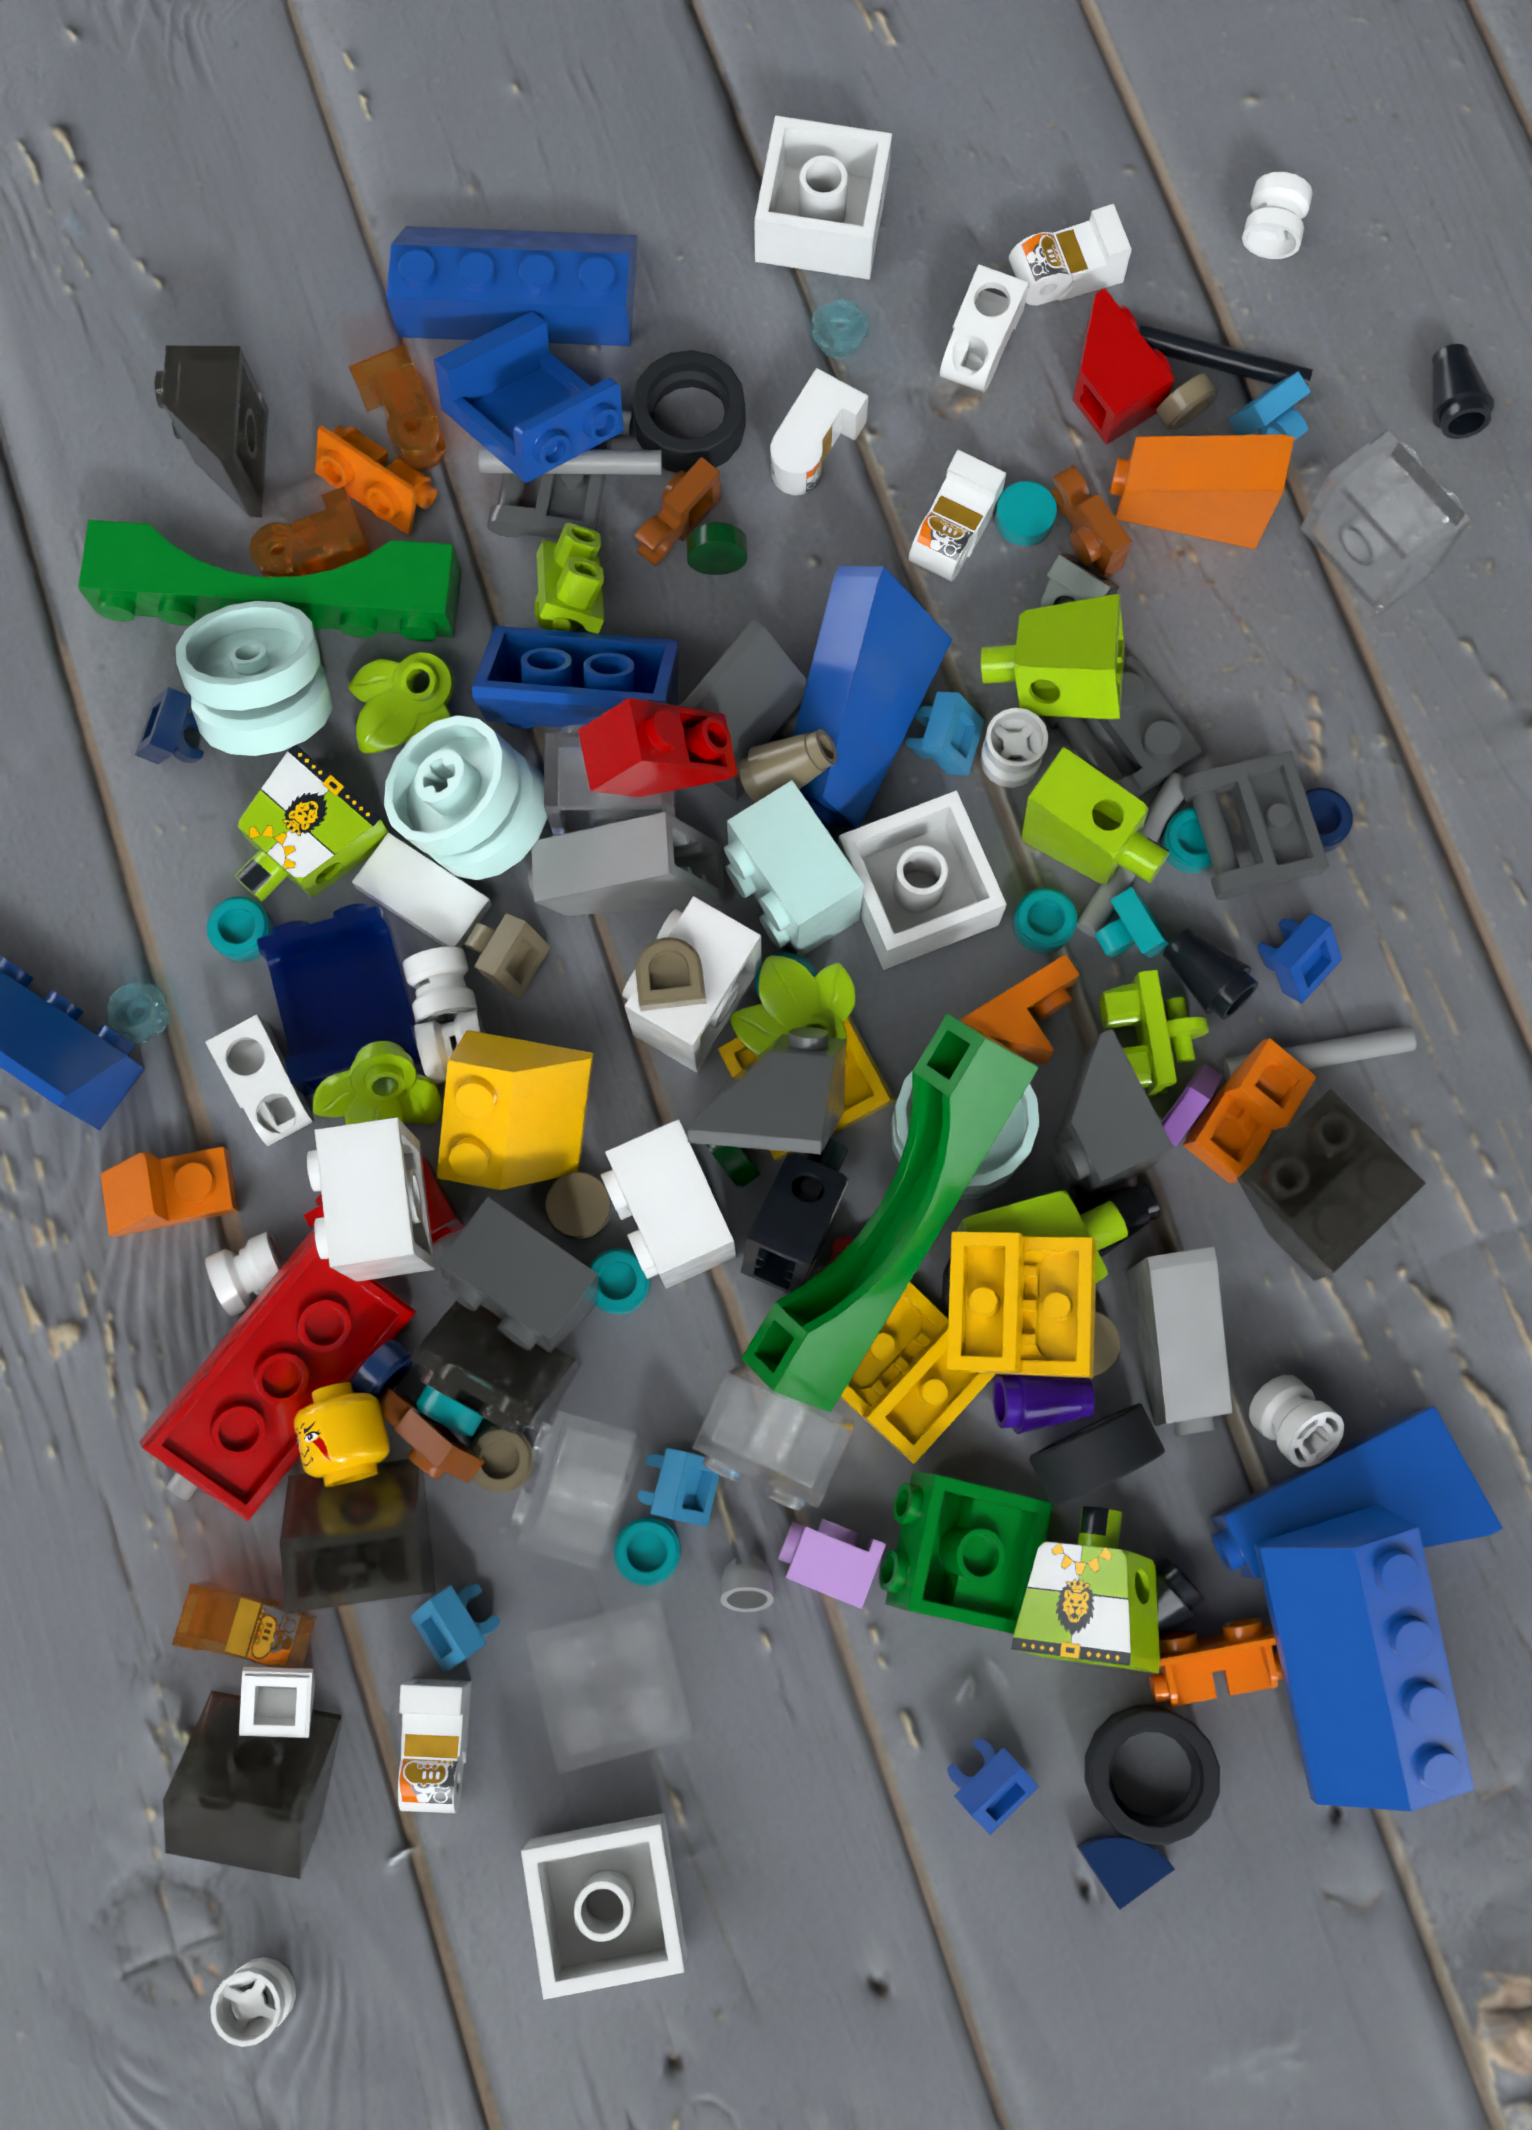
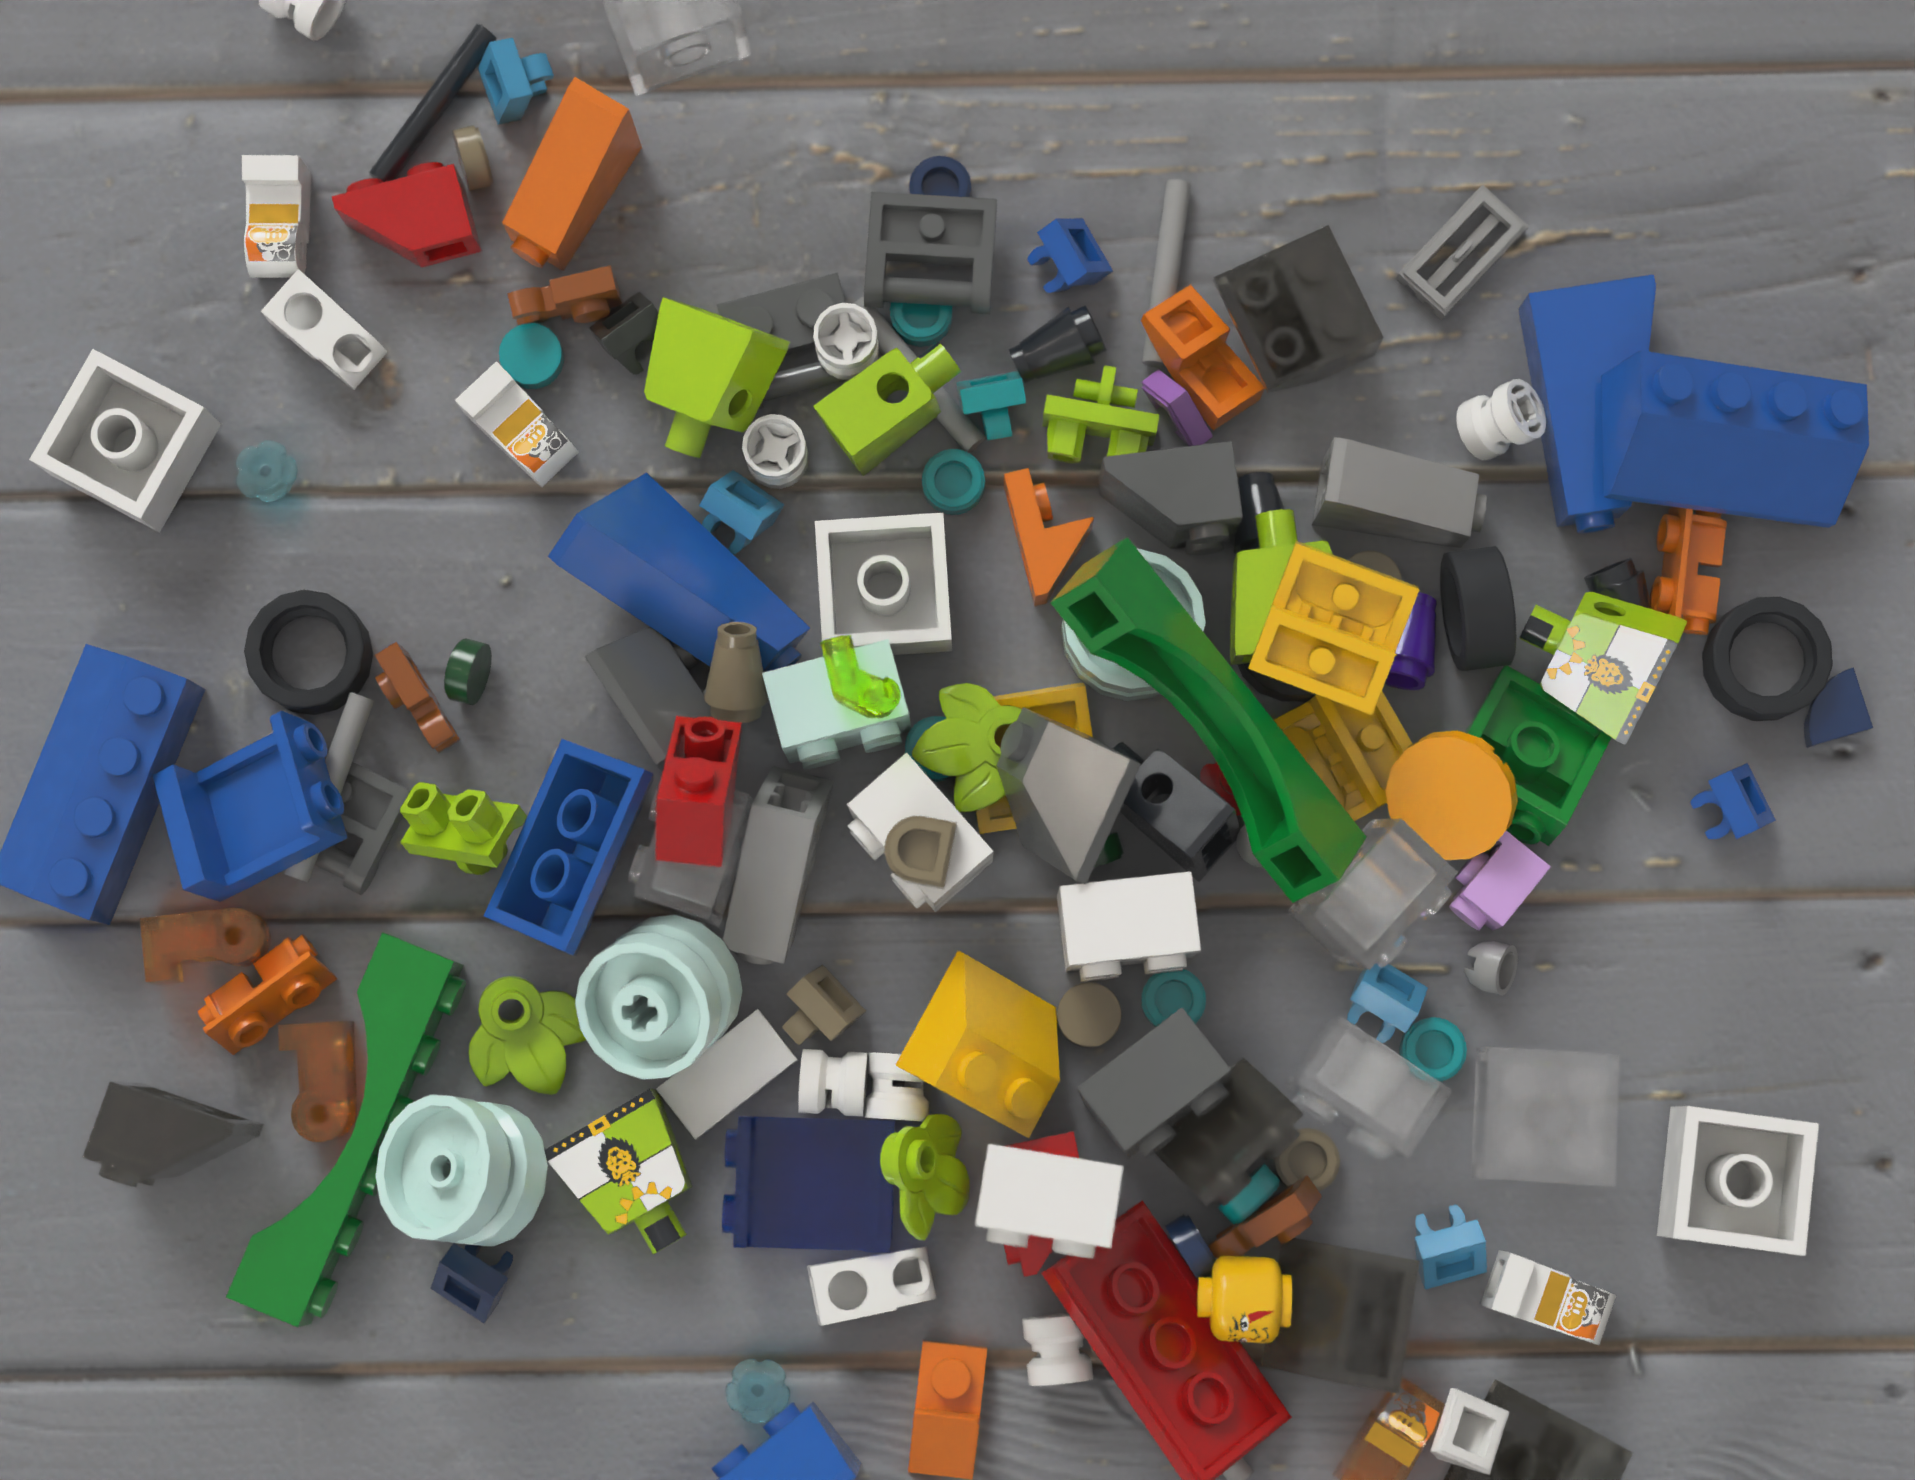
camera: 70 degrees left, 5 degrees up
teal tile [206,896,274,962] -> none
white leg [770,368,868,495] -> none
none -> white wheel [813,303,879,380]
none -> clear neon green arm [820,635,901,719]
none -> light orange tile [1385,731,1518,860]
none -> light grey tile [1396,185,1529,320]

